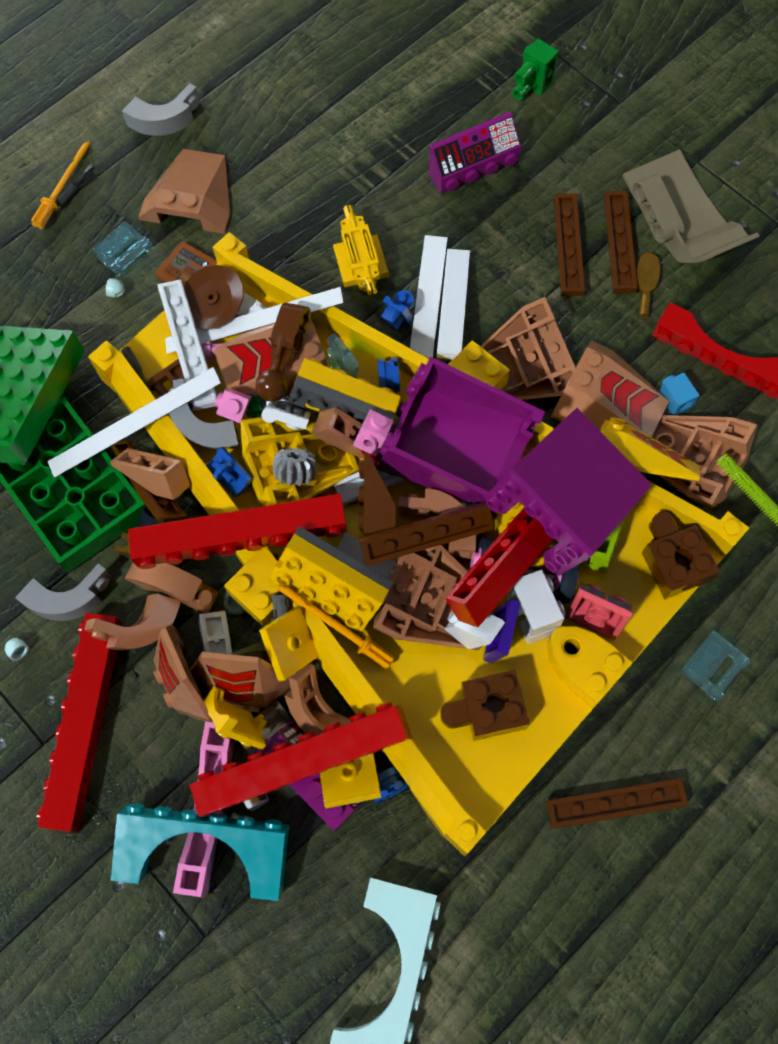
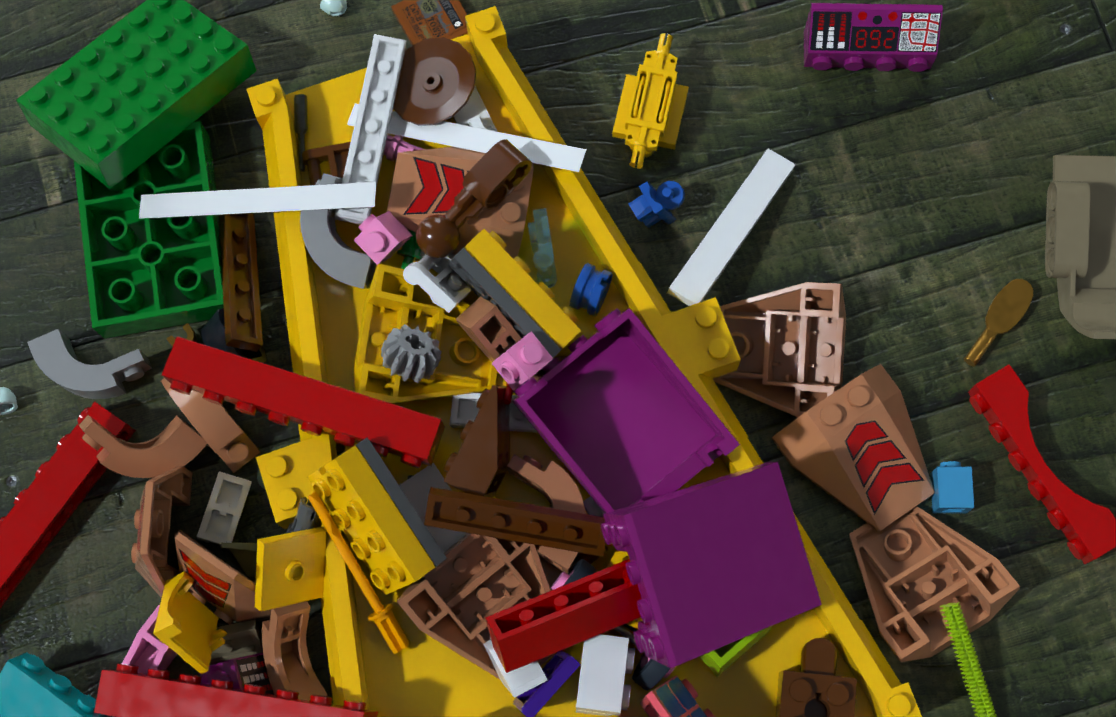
camera: 30 degrees right, 5 degrees up
nougat slope [110,448,190,500] -> none
blue hips [206,447,254,497] -> none
white tile [410,235,447,358] -> none
reddish brown plate [553,193,585,296] -> none
yellow wedge [600,417,700,481] -> none
reddish brown plate [603,191,638,294] -> none

